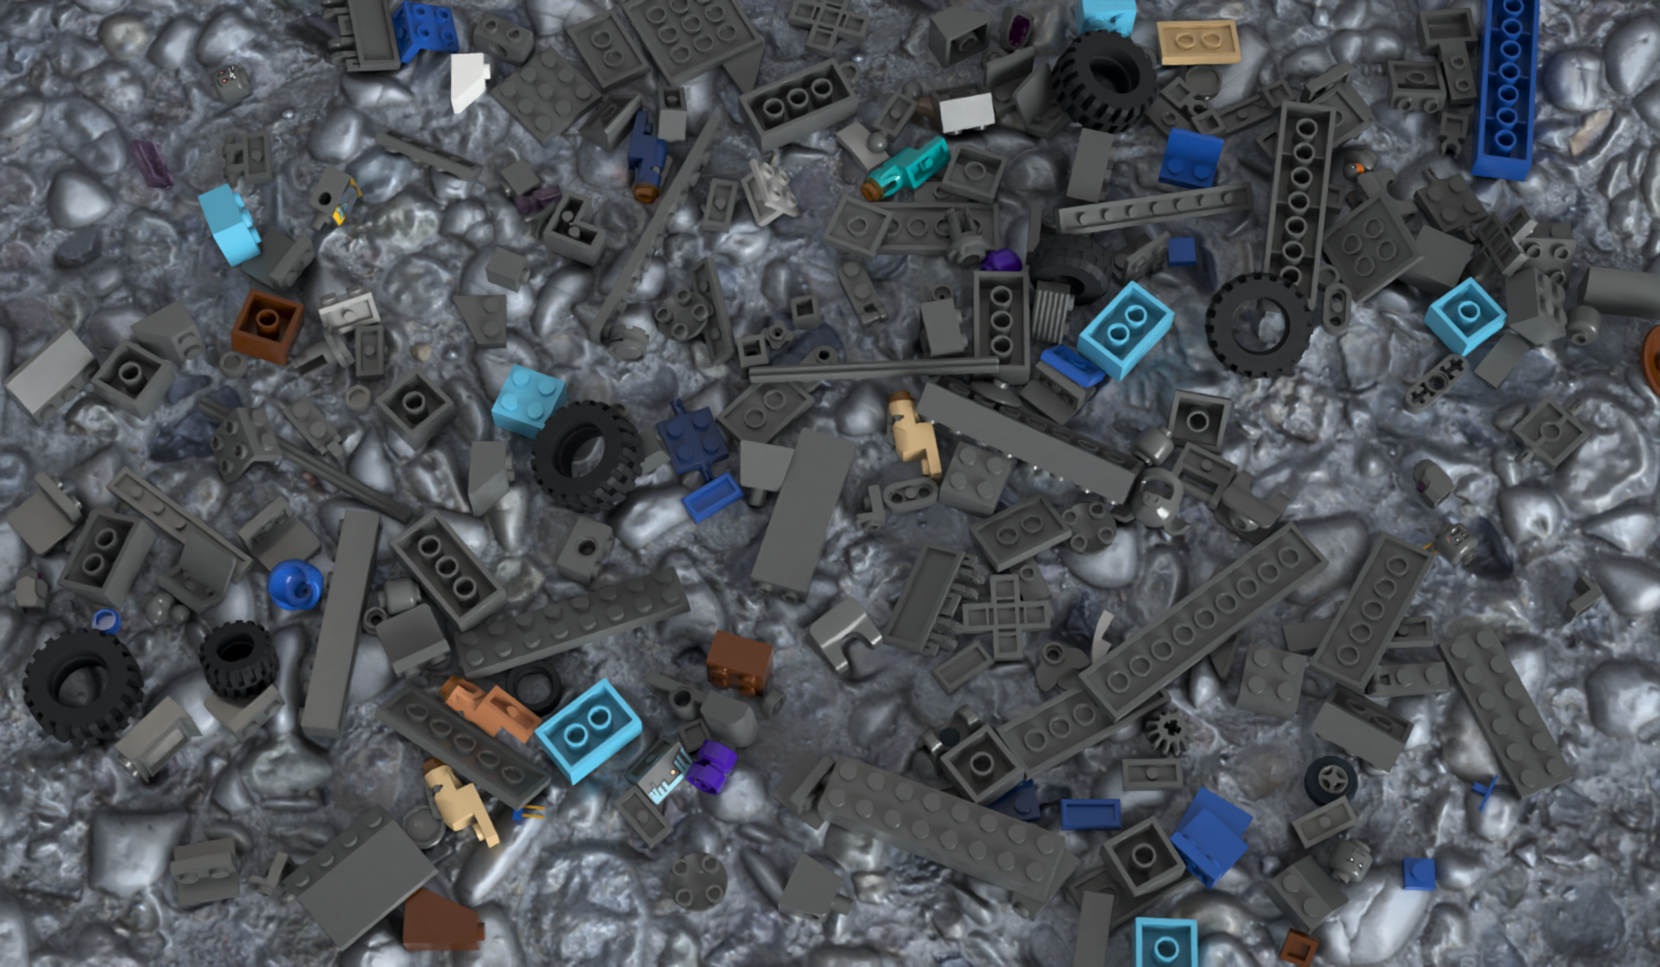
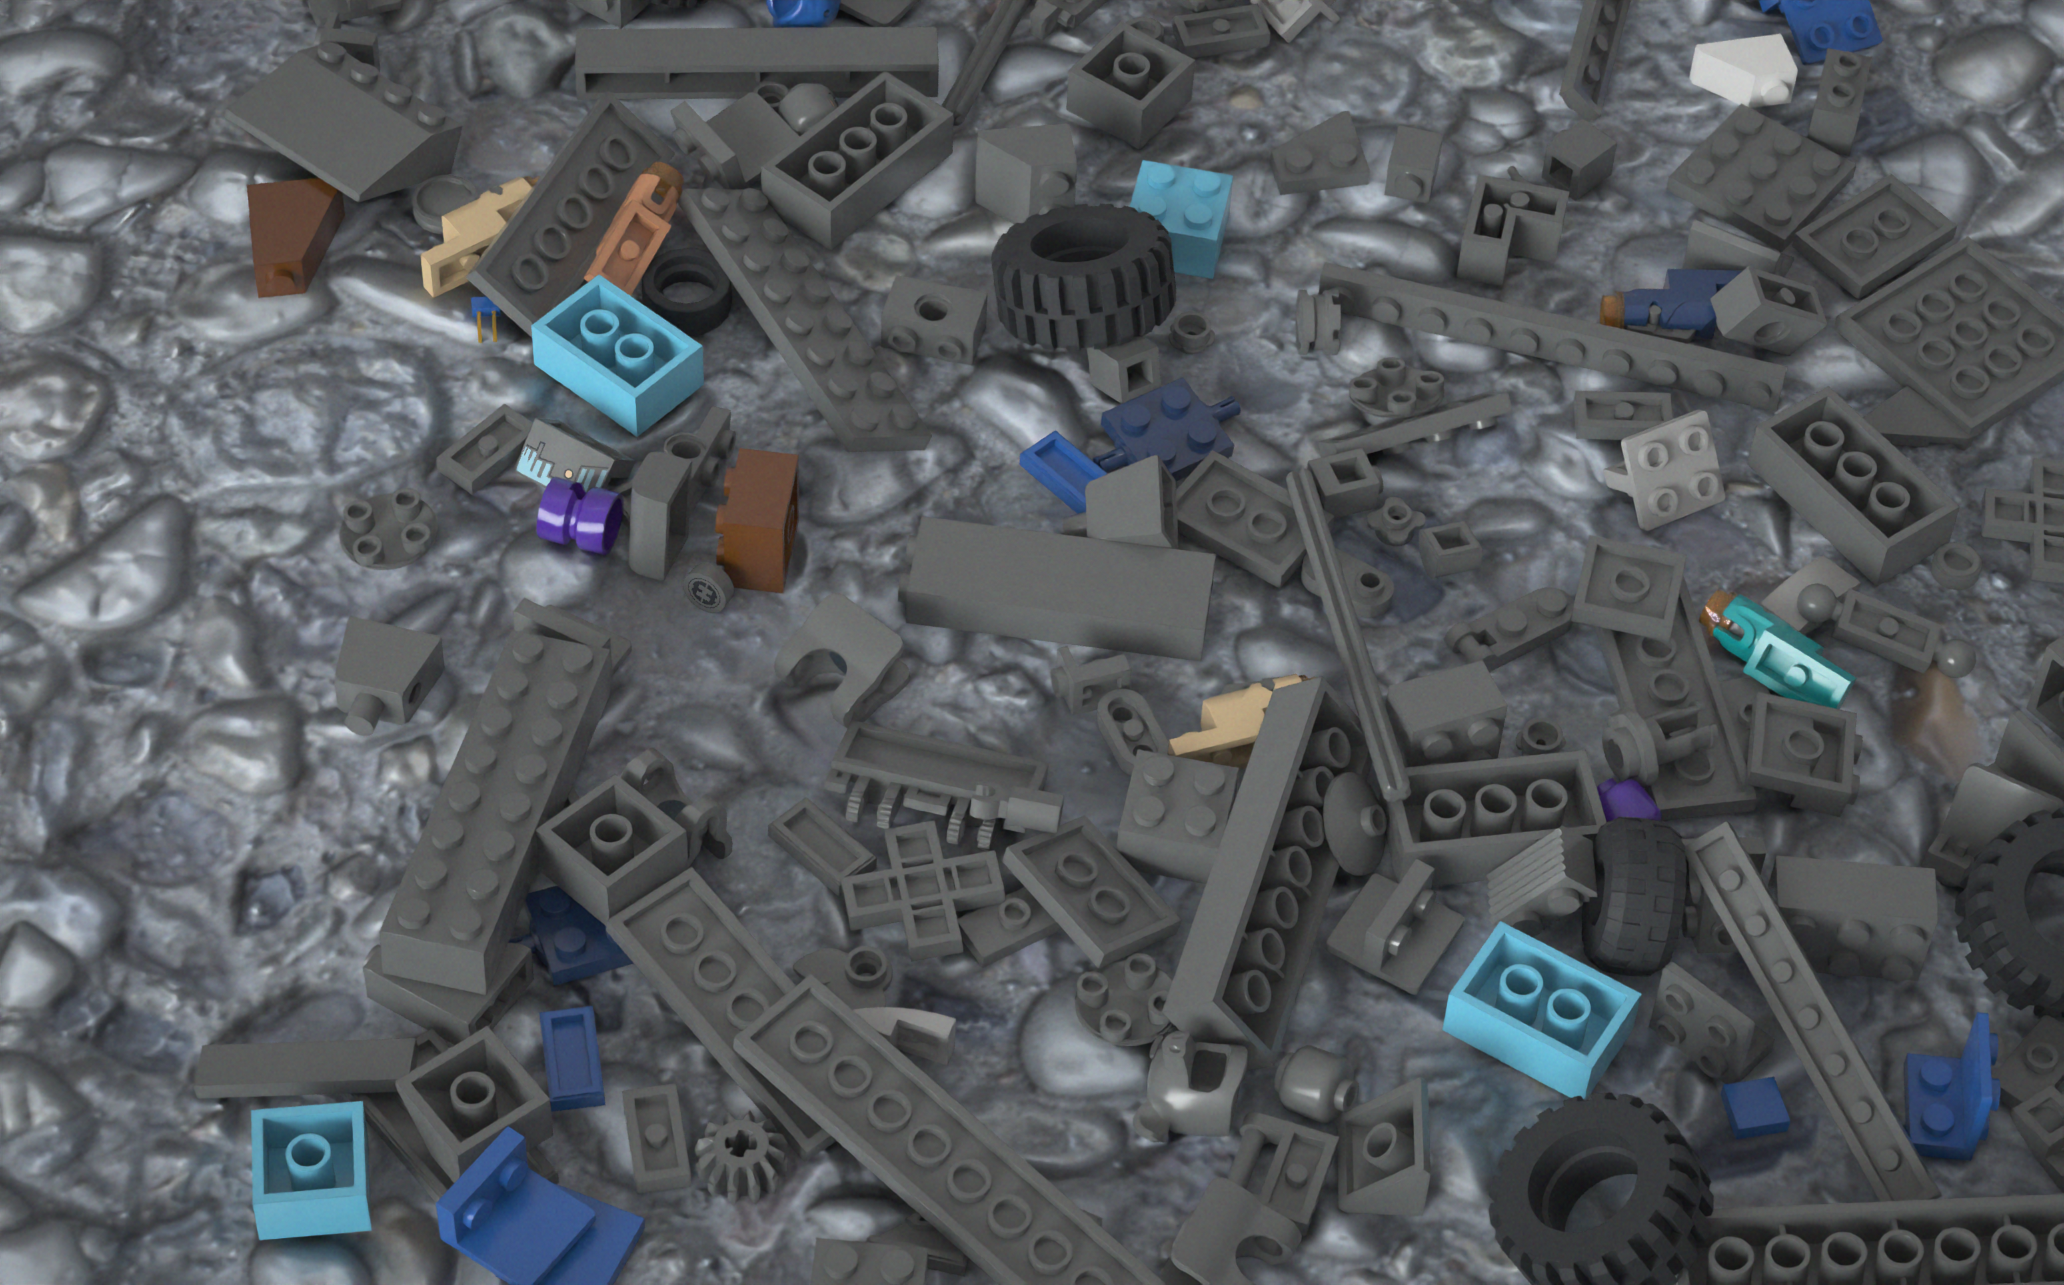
camera: 80 degrees right, 15 degrees down
clear purple plate [515,185,562,215] -> none
slope [929,81,995,135] -> none
blue tile [1040,344,1106,388] -> none
none -> dark grey bar [970,780,1064,834]

